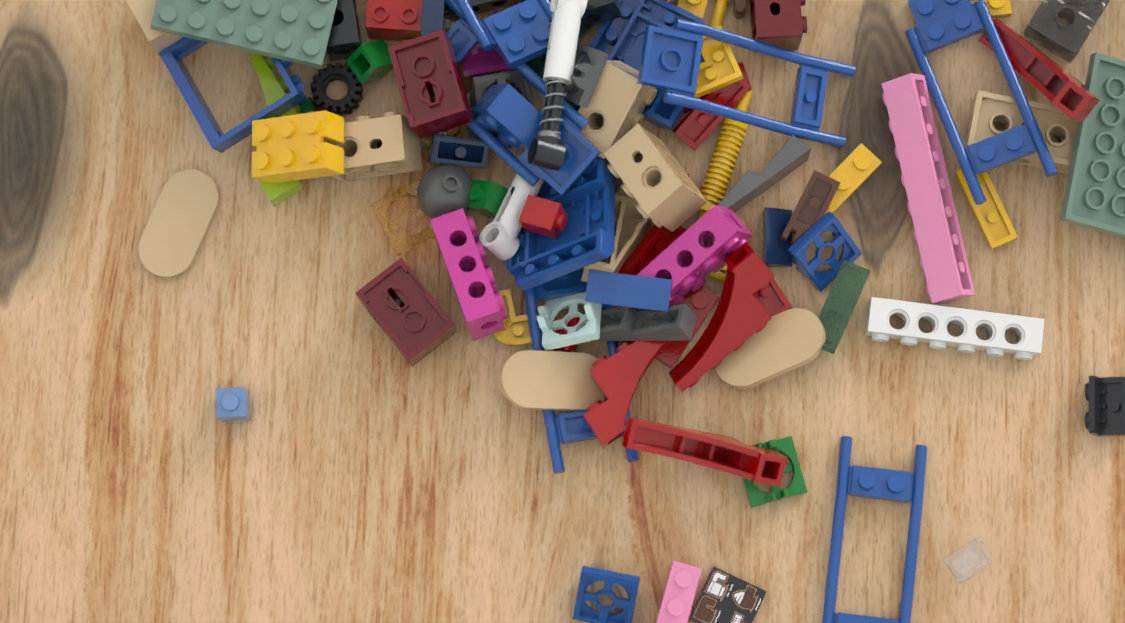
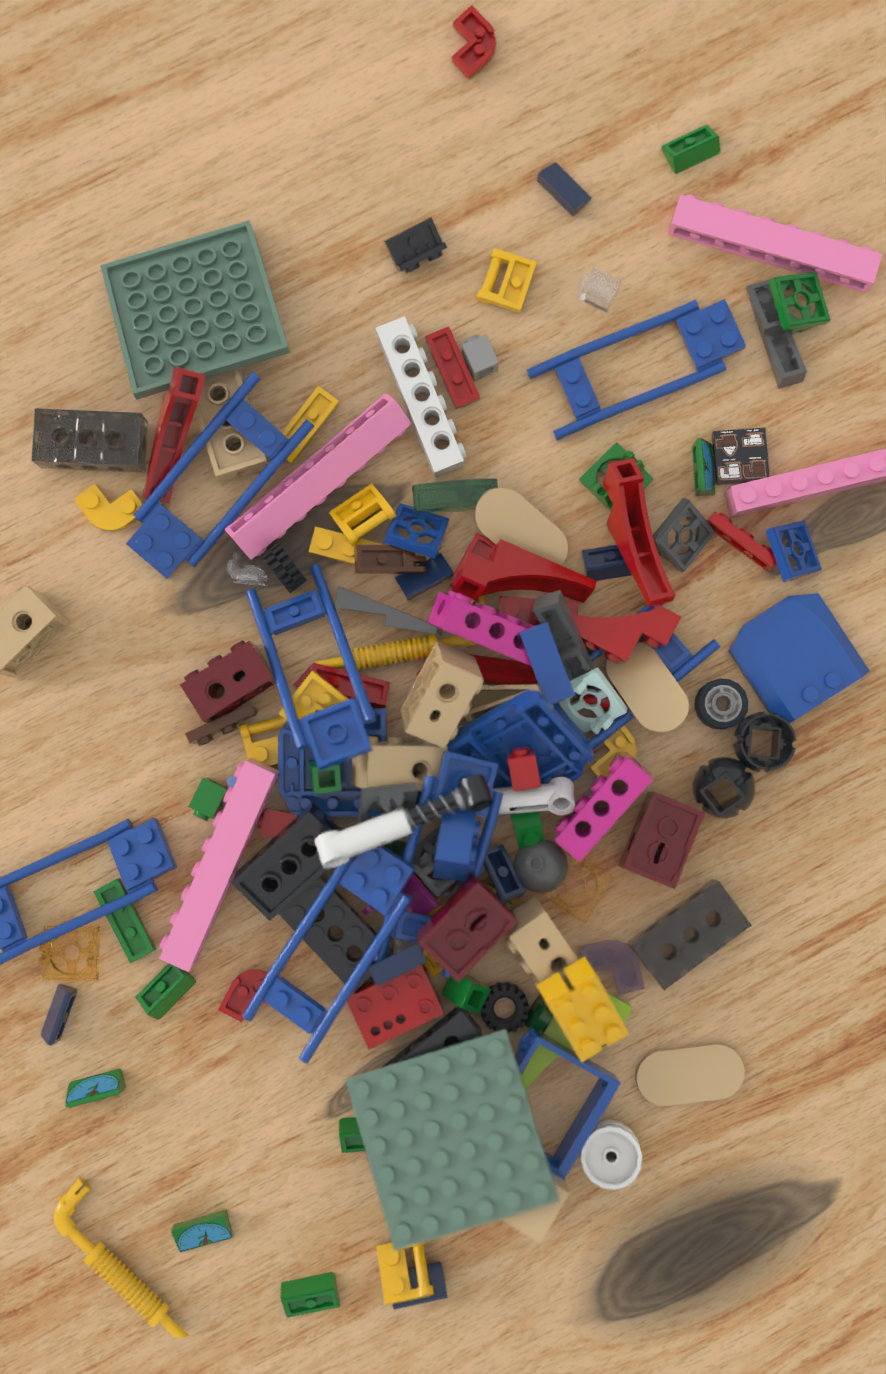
camera: 120 degrees left, 5 degrees up
medium blue brick [216,387,250,422] -> none
none -> clear bracket [227,553,267,586]
none -> black tyre [261,543,307,593]
none -> green brick [308,760,342,794]
none -> yellow plate [329,483,396,546]
none -> red plate [425,326,480,409]
none -> light grey brick [462,335,499,381]
none -> yellow plate [476,249,537,313]
none -> dark blue slope [537,162,592,216]
none -> plate [579,940,645,995]
none -> white wheel [581,1119,642,1190]
none -> dark blue slope [582,545,632,581]
none -> clear smoke brick [627,879,752,990]
none -> dark grey piece [653,498,716,572]
none -> green slope [692,438,716,496]
none -> black piece [693,757,755,818]
none -> wheel [695,678,748,730]
none -> red plate [707,512,777,571]
none -> blue wedge [728,593,870,723]
none -> black piece [733,712,796,773]

